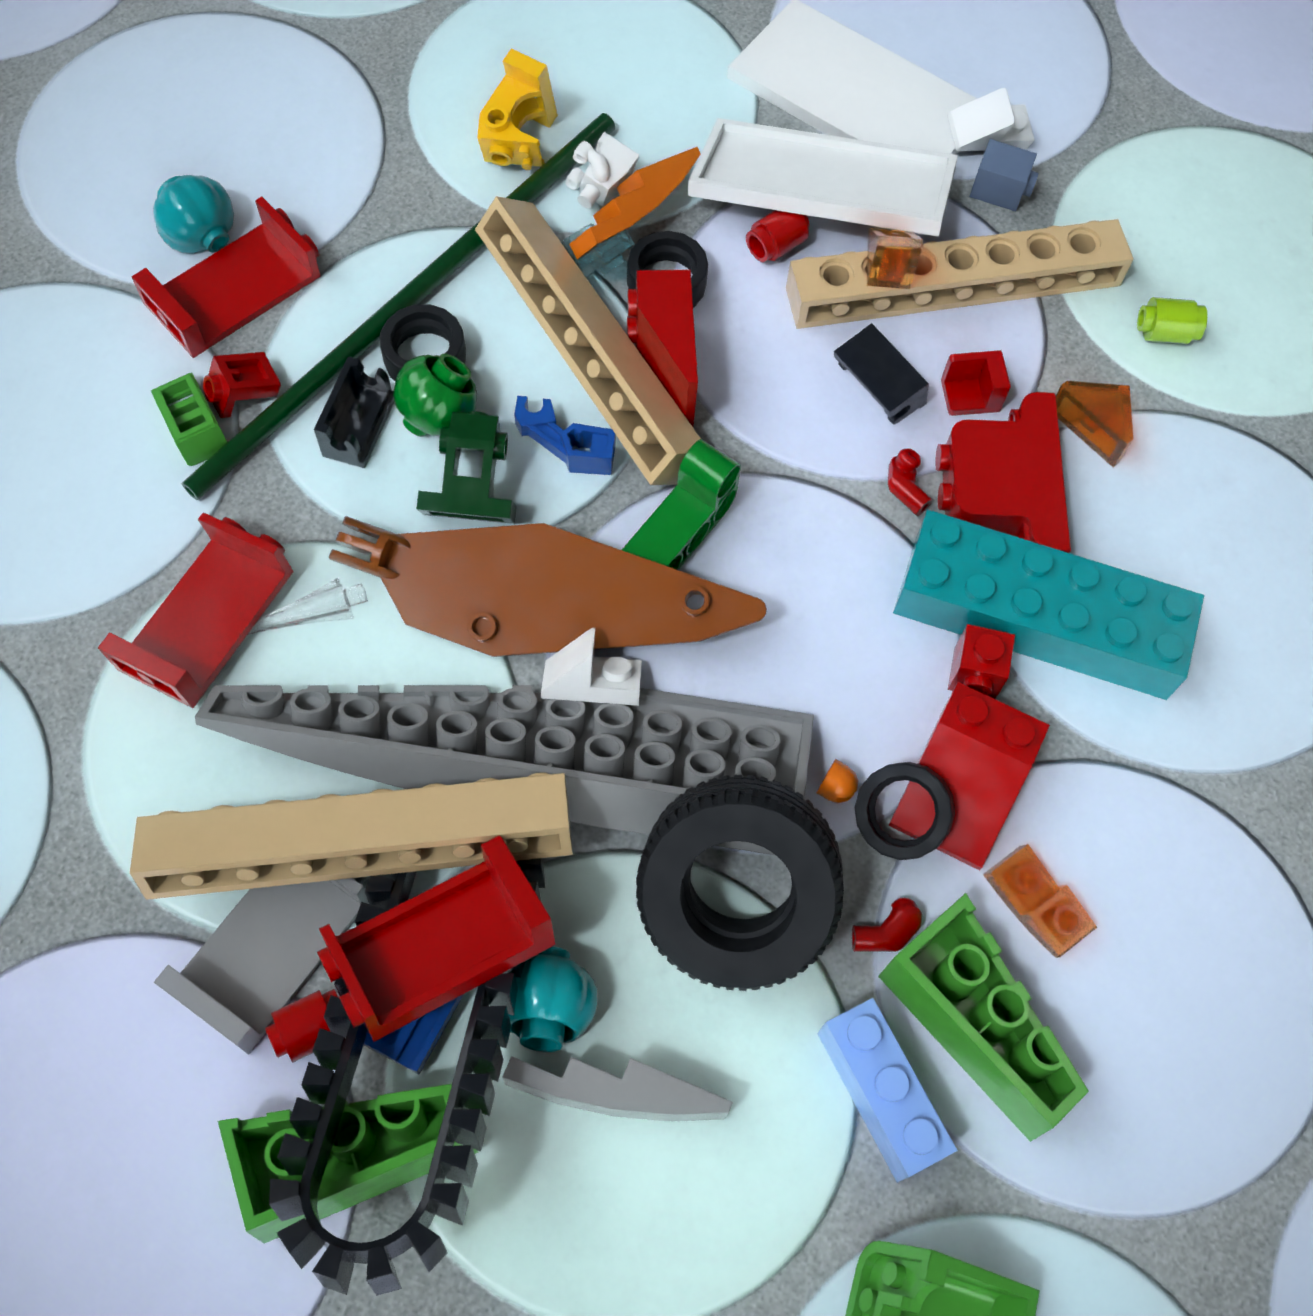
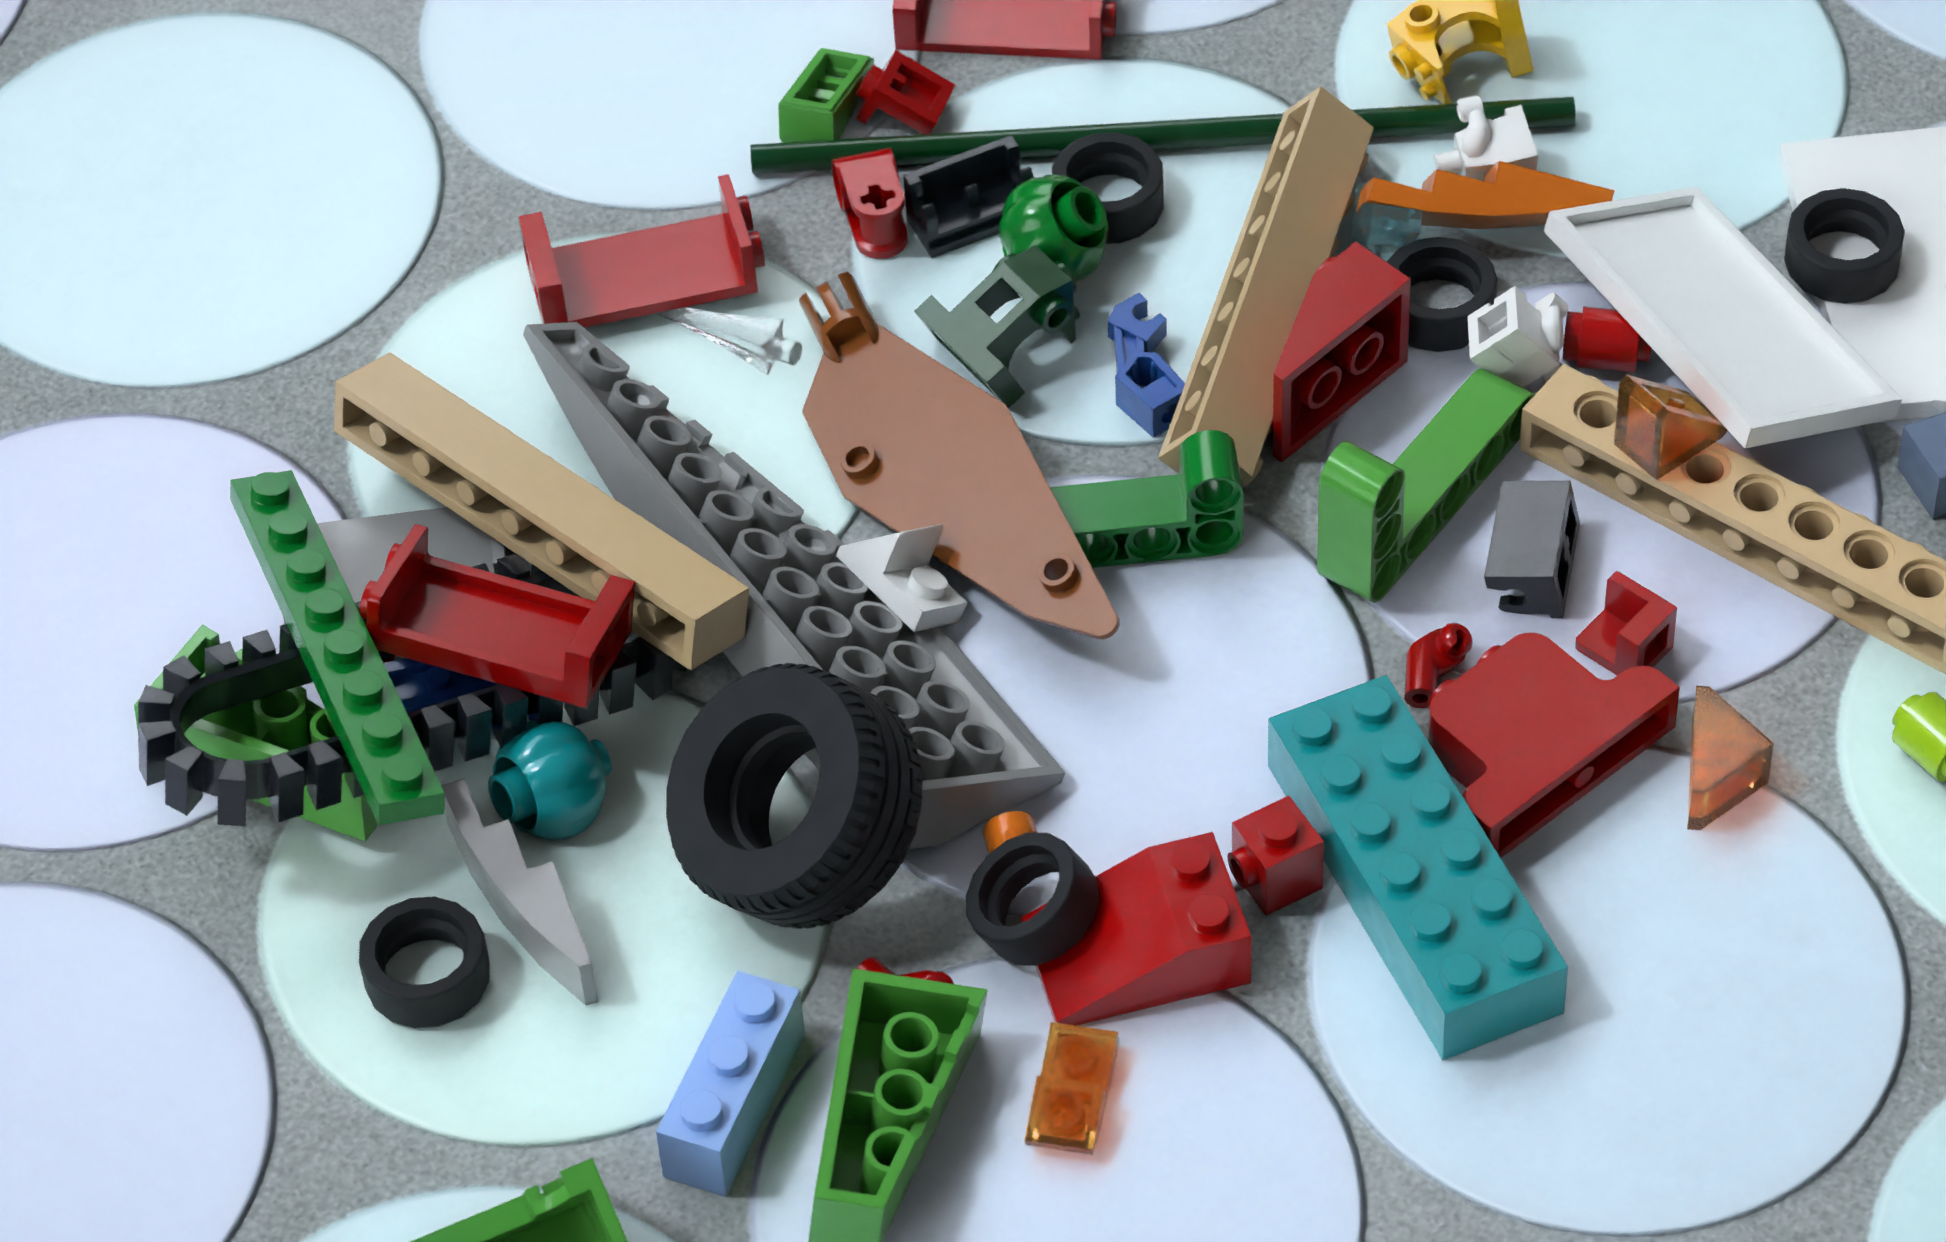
camera: 55 degrees right, 15 degrees down
none -> green plate [230,470,445,826]
none -> black tyre [359,896,490,1028]
none -> red piece [831,148,908,259]
none -> bright green beam [1317,368,1535,603]
none -> white piece [1467,286,1568,388]
none -> black tyre [1784,188,1905,303]

